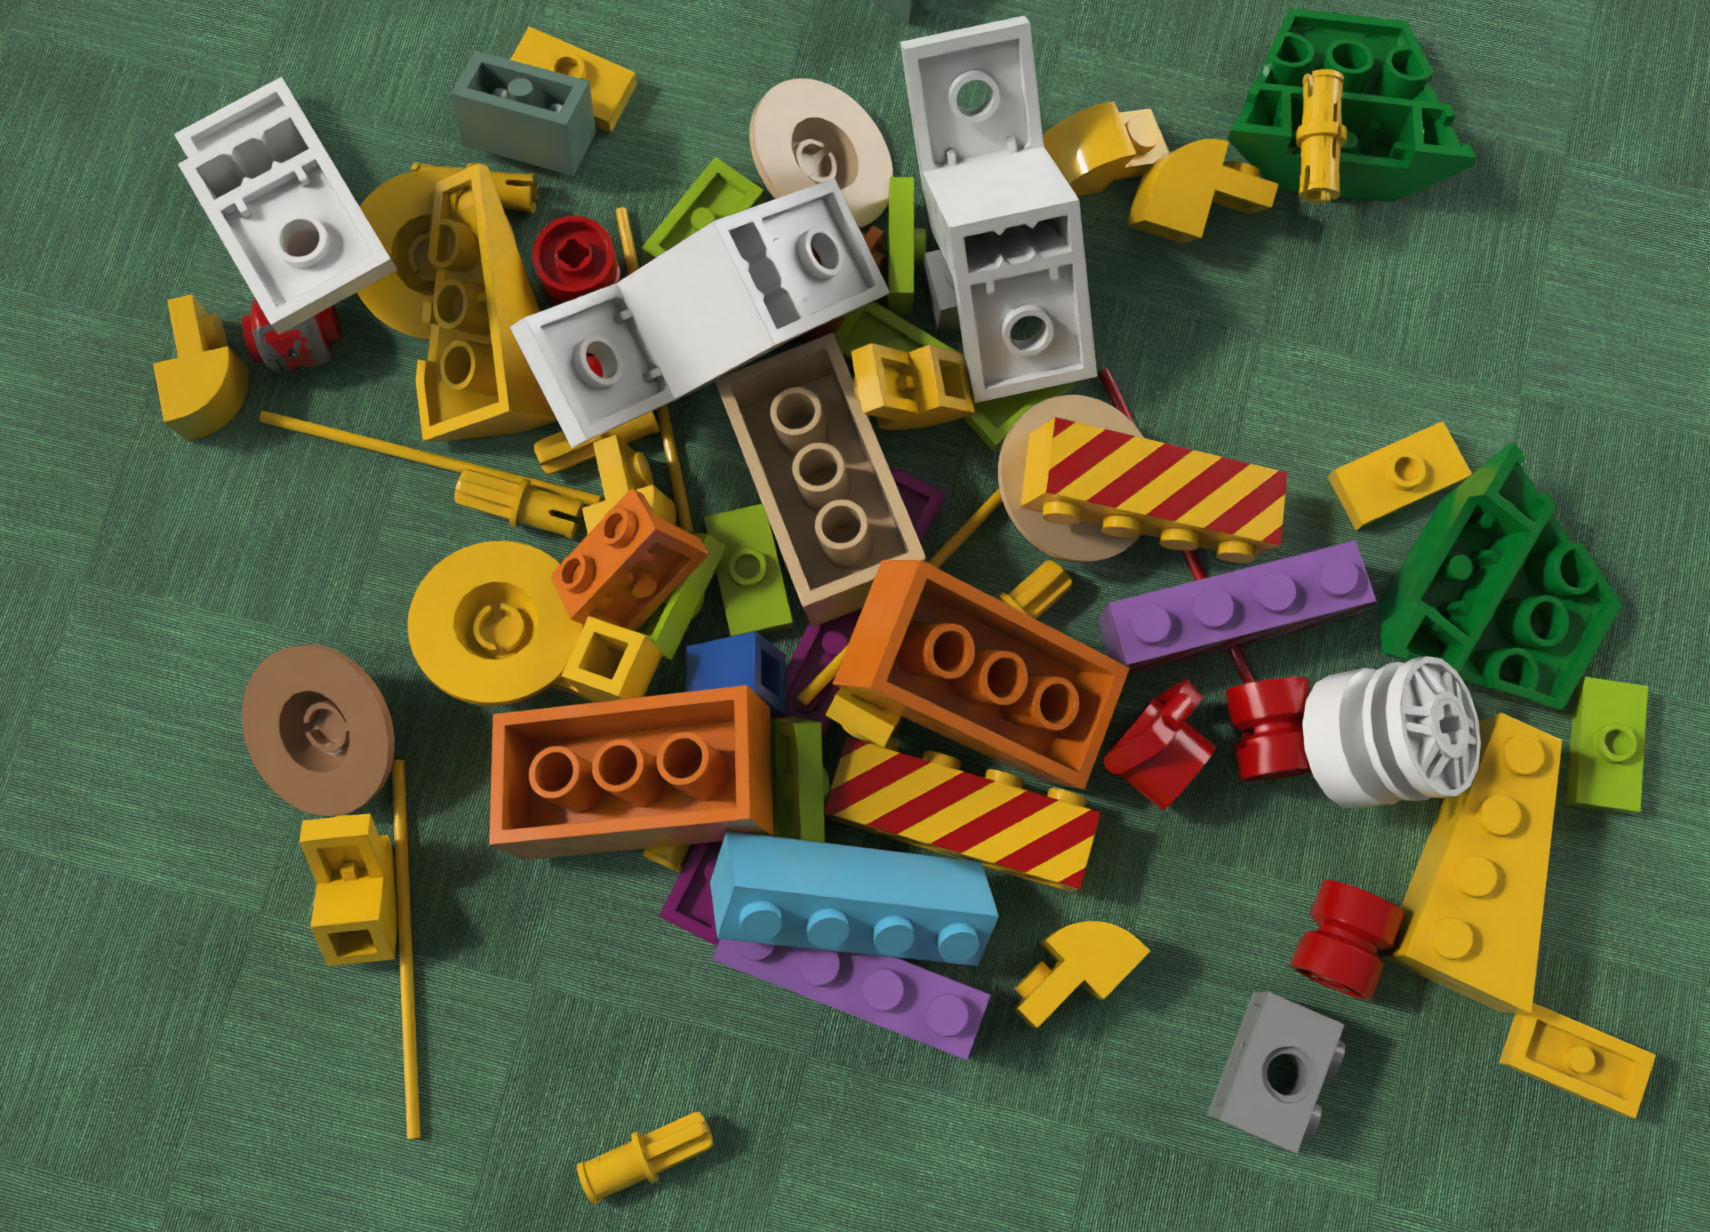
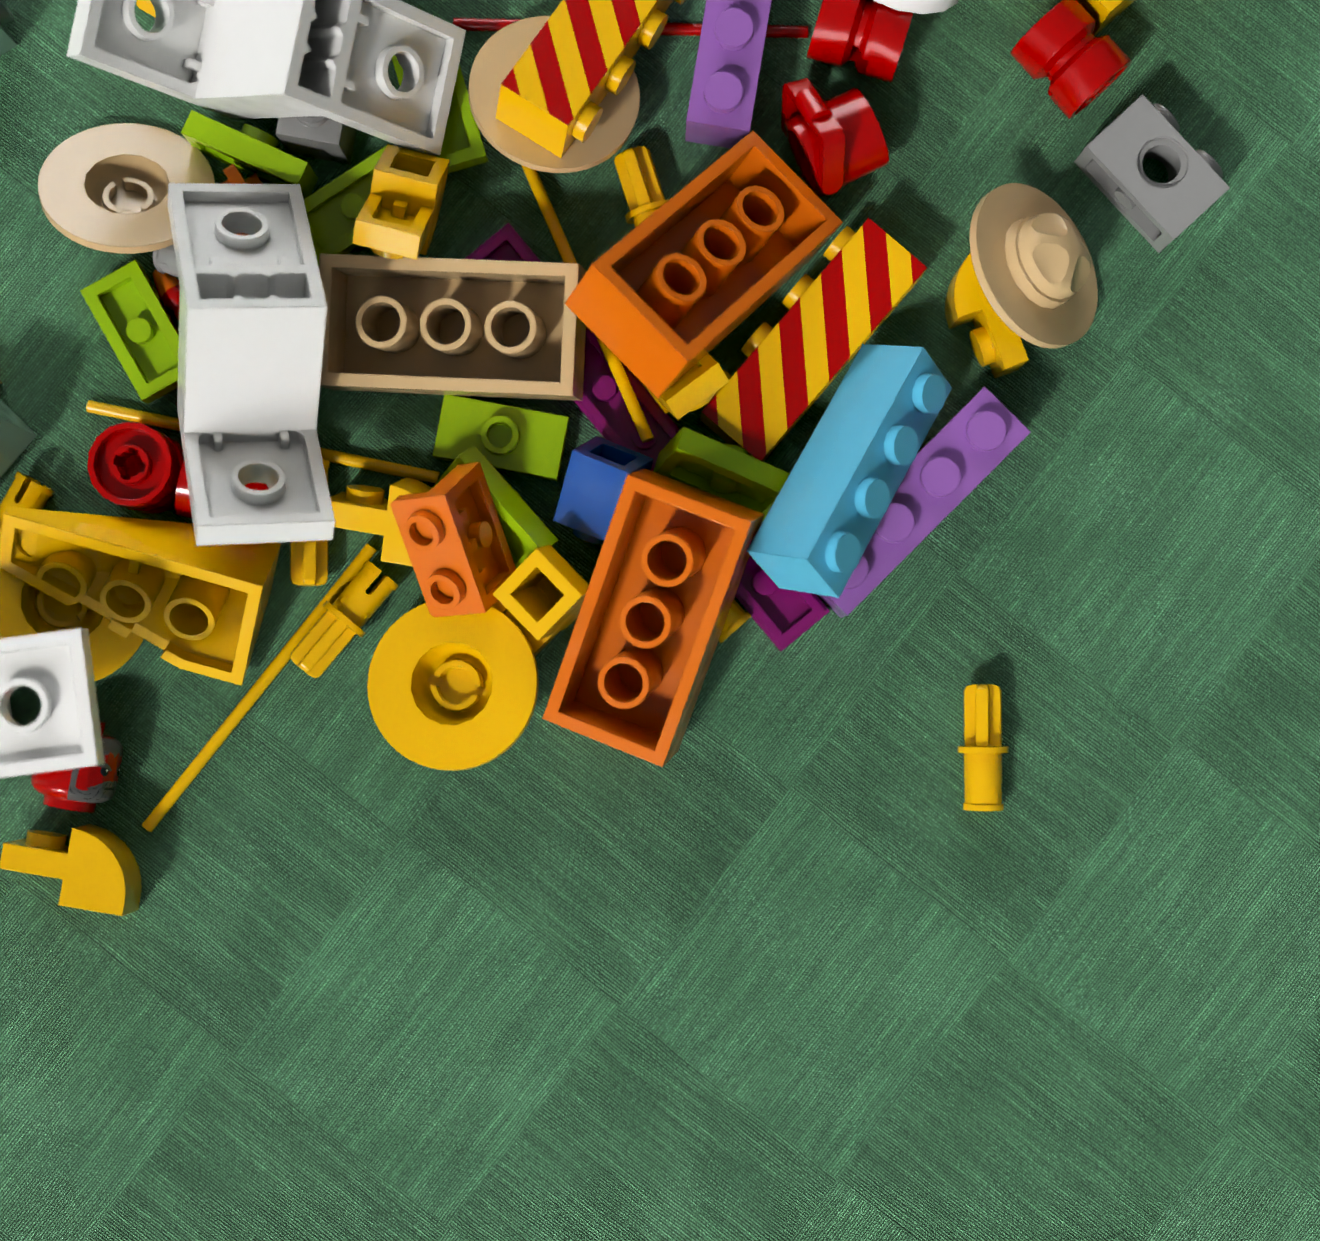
camera: 65 degrees left, 10 degrees up
medium nougat hat [242,644,395,817] -> none
yellow brick [299,813,398,966] -> none
yellow axle [391,760,421,1139] -> none
none -> tan hat [969,183,1098,349]

